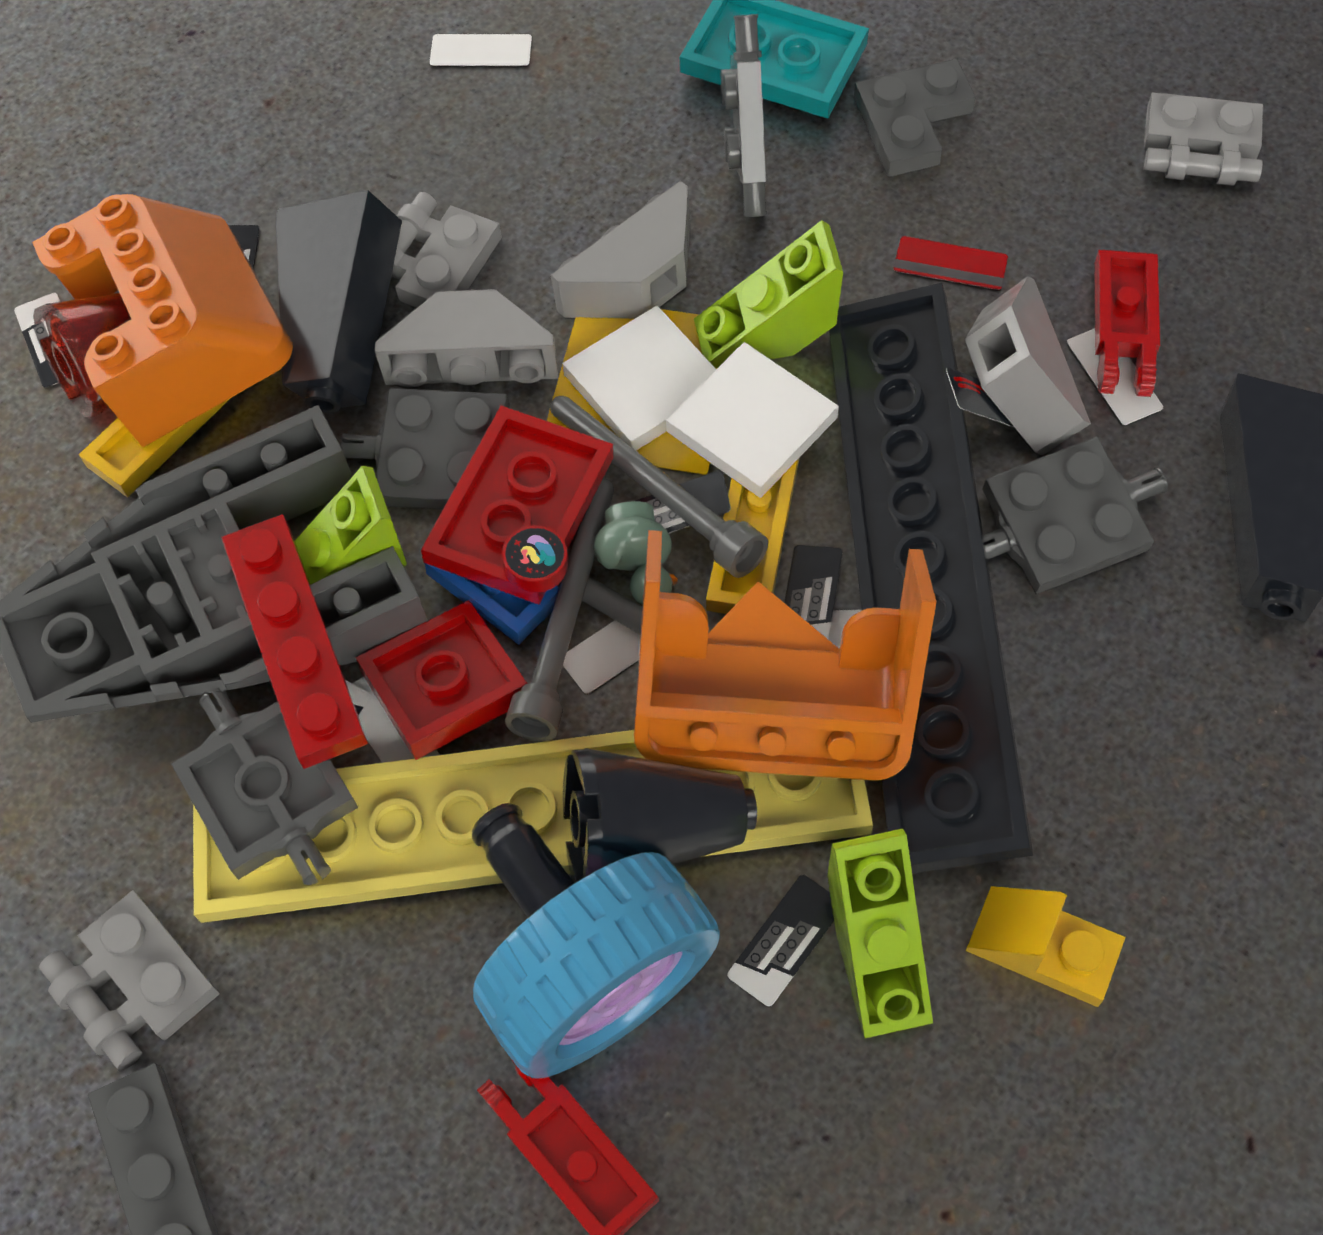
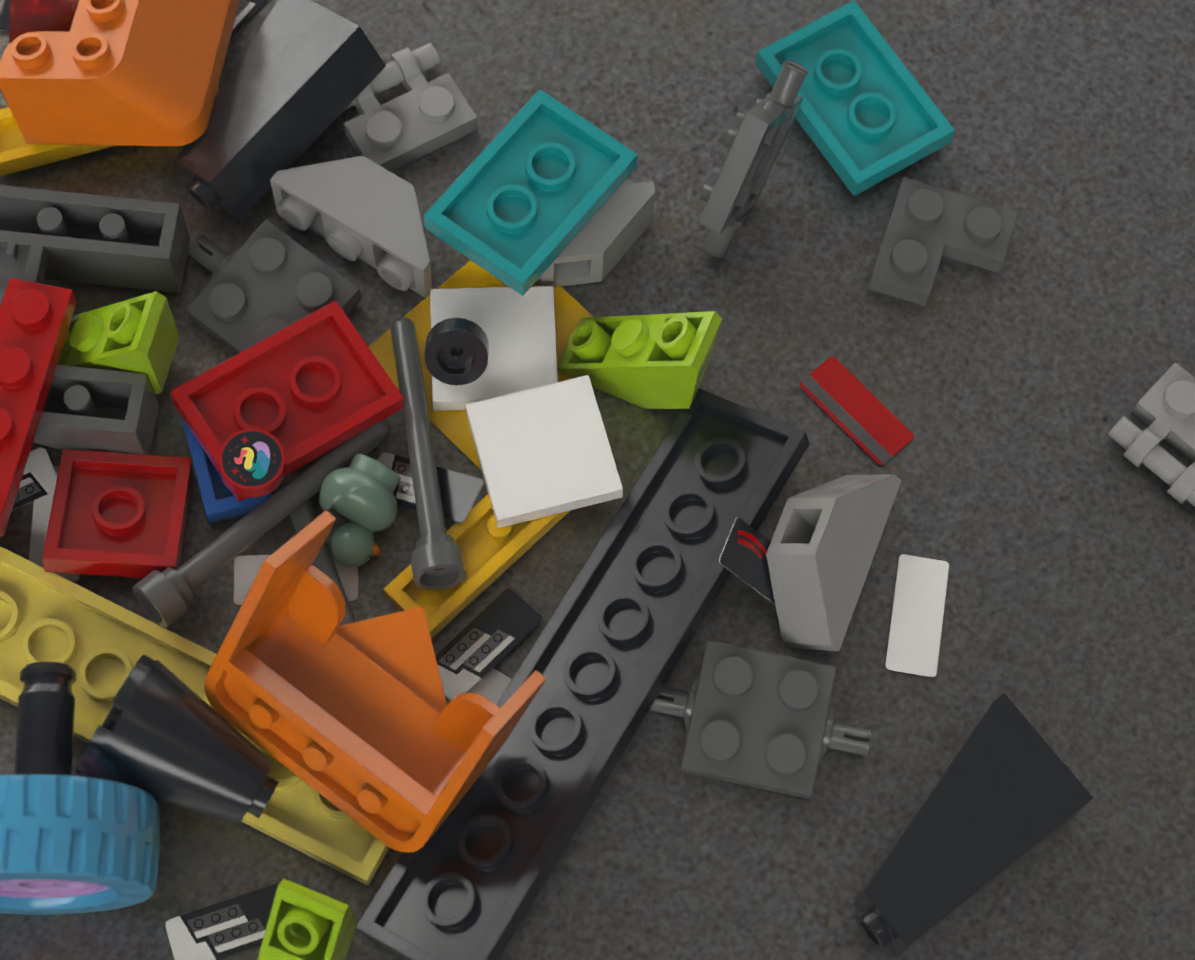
camera: 25 degrees right, 5 degrees up
red hinge [1094,250,1160,397] -> none
none -> teal plate [423,89,638,296]
none -> black tile [424,318,489,385]

